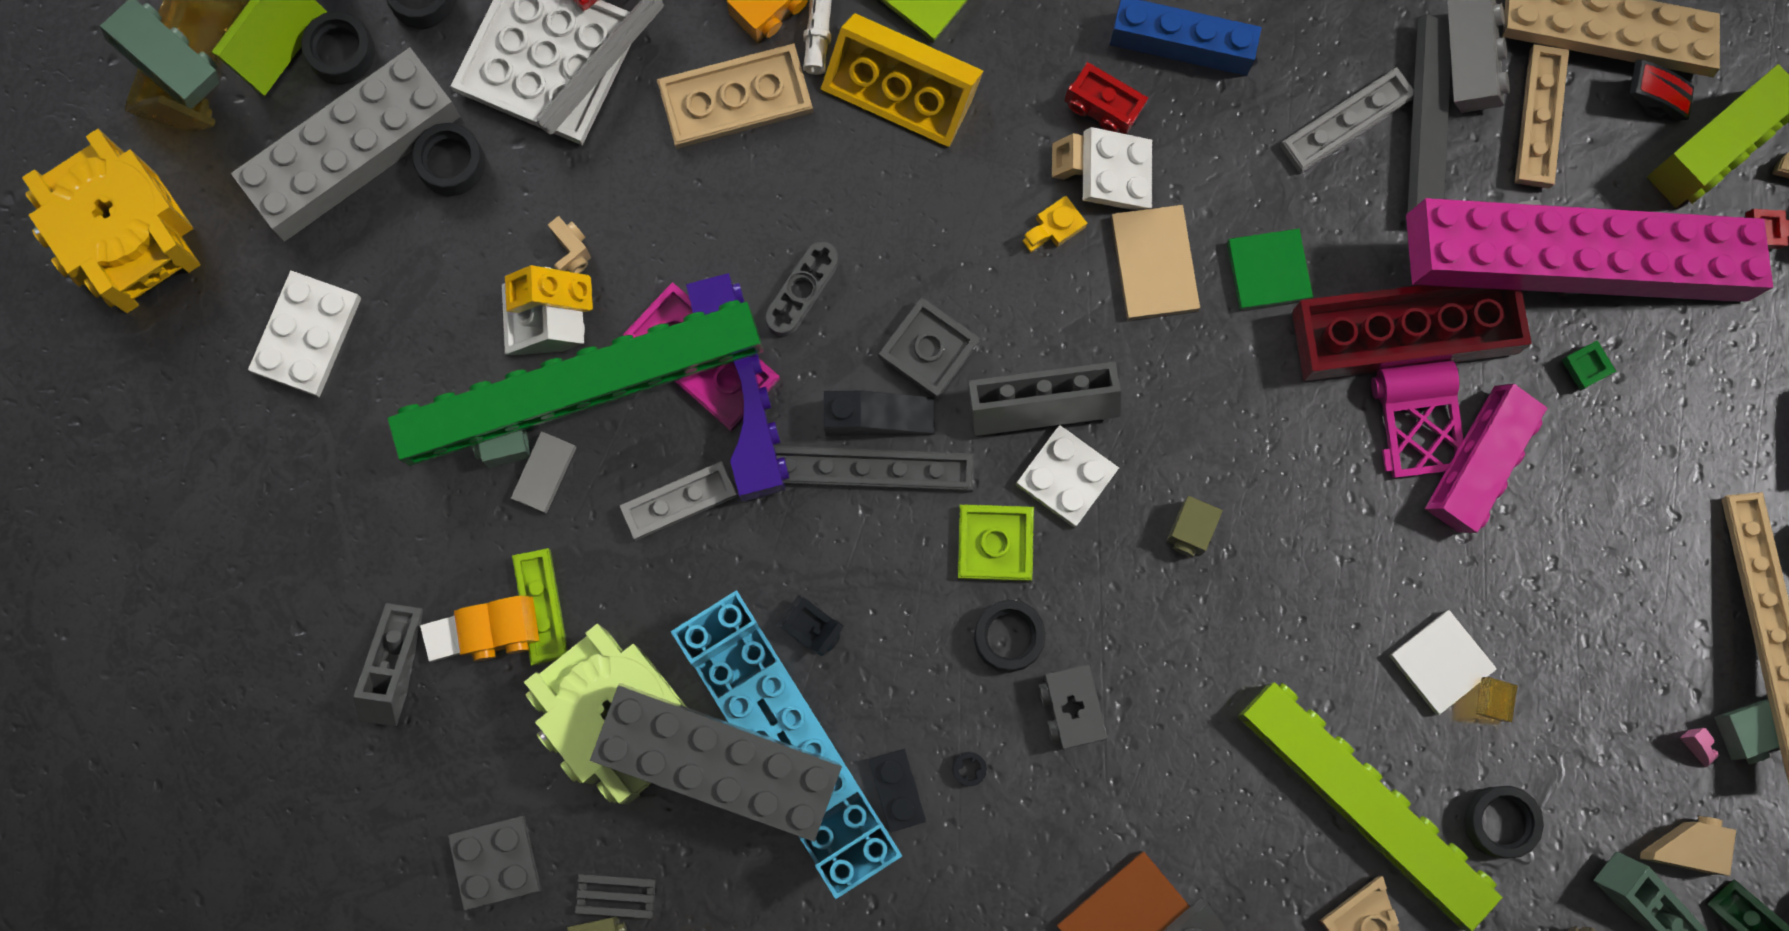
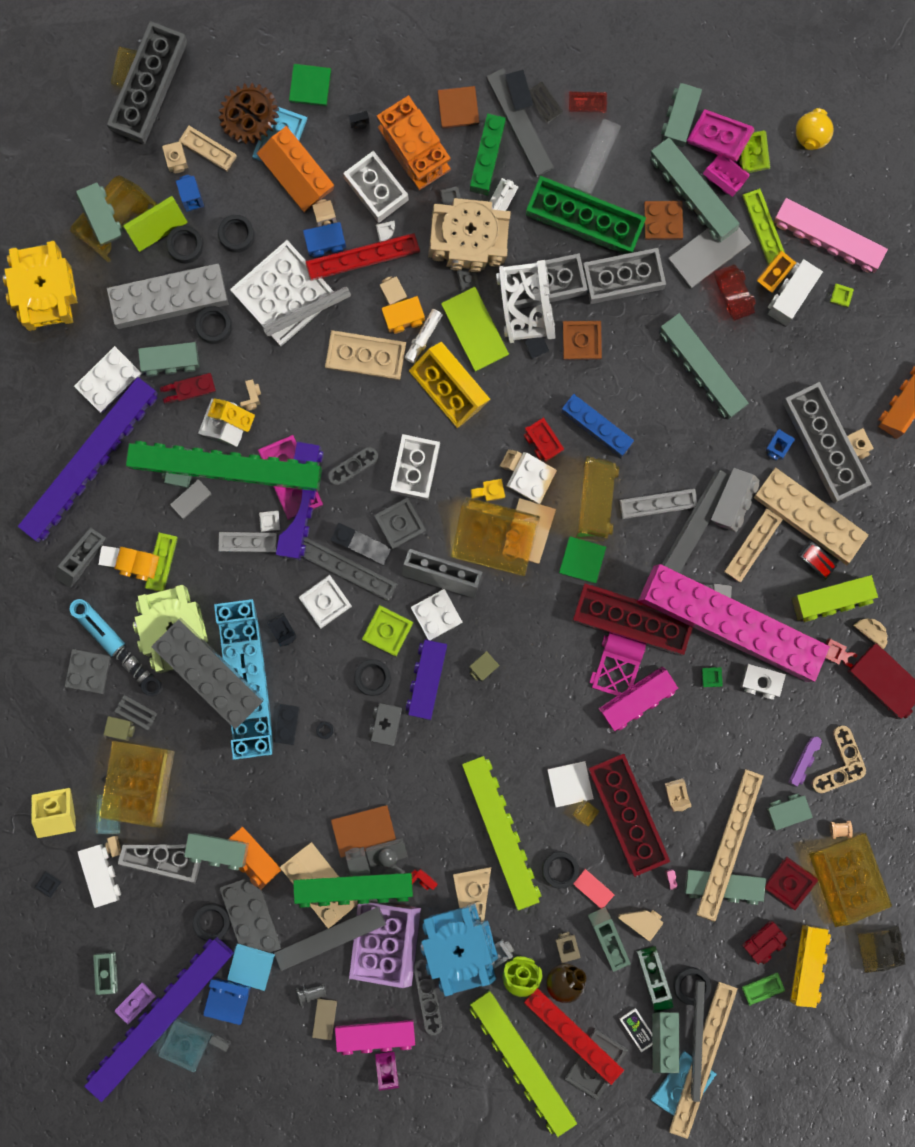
camera: 25 degrees right, 5 degrees up
none -> dark purple brick [18,377,158,542]
none -> piece [70,599,163,697]
none -> sand green brick [138,342,200,377]
none -> dark red hinge [160,373,216,404]
none -> white tile [259,511,280,532]
none -> white tile [299,575,352,628]
none -> white brick [390,434,440,501]
none -> dark purple brick [405,640,447,720]
none -> clear yellow slope [451,497,540,576]
none -> coral tile [573,869,614,909]
none -> clear yellow windscreen [576,456,619,542]
none -> dark red brick [587,753,670,877]
none -> tan bracket [664,778,691,812]
none -> white brick [740,664,786,700]

